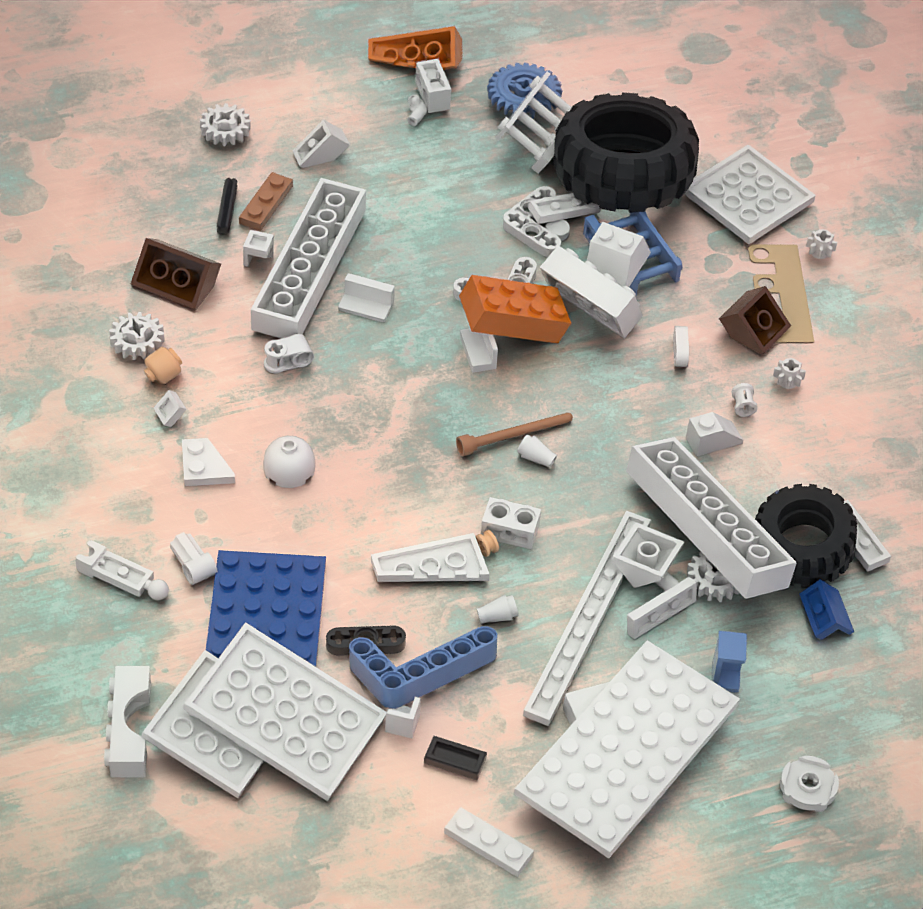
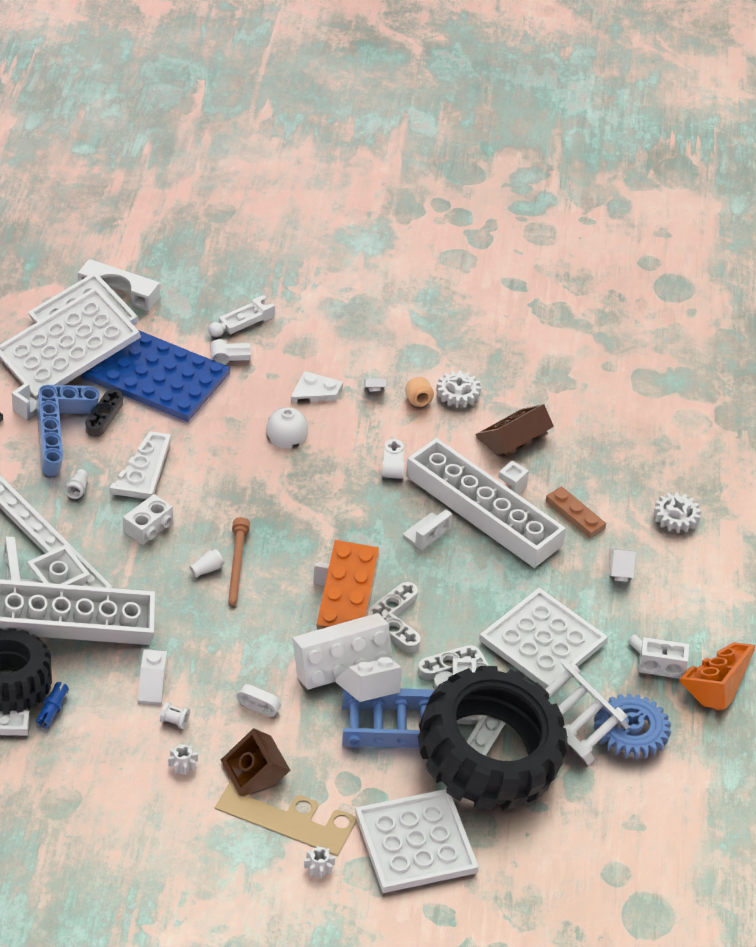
camera: 115 degrees right, 5 degrees down
black axle [216,177,238,234] -> none
light nougat bush [475,530,499,557] -> none
none -> white plate [479,588,608,689]

